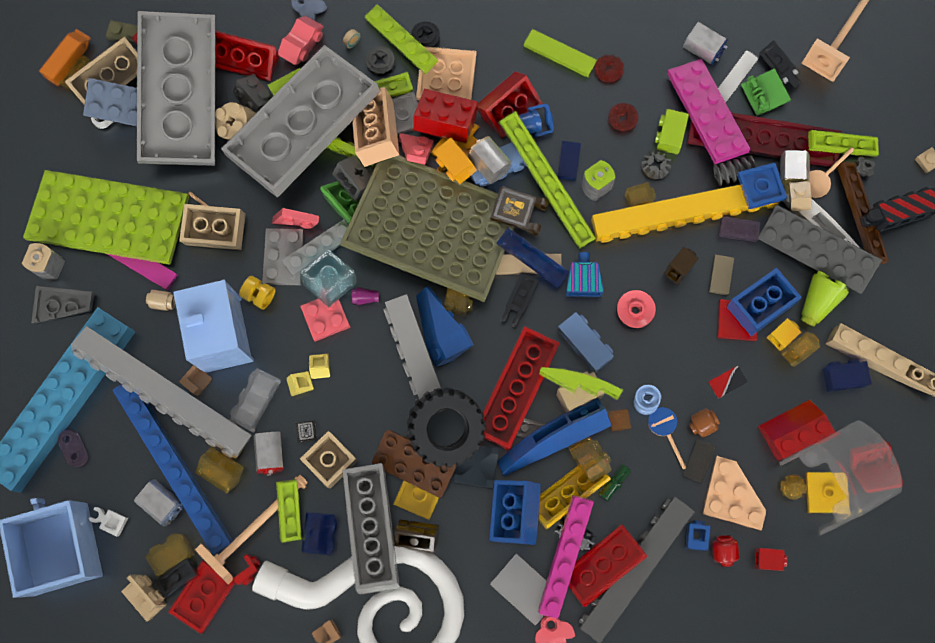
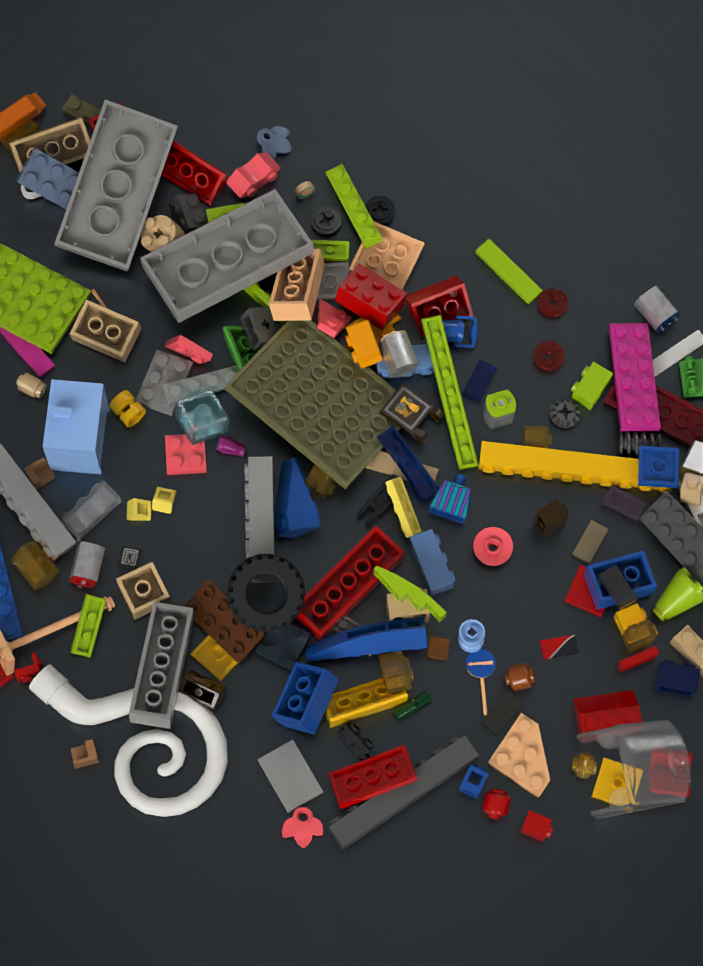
camera: 10 degrees right, 5 degrees down
clear blue bracket [301,512,336,555] -> none
dark pink plate [538,495,594,619] -> none
none -> light yellow plate [385,476,422,538]
none -> clear smoke tile [598,566,638,610]
none -> red tile [617,646,659,672]

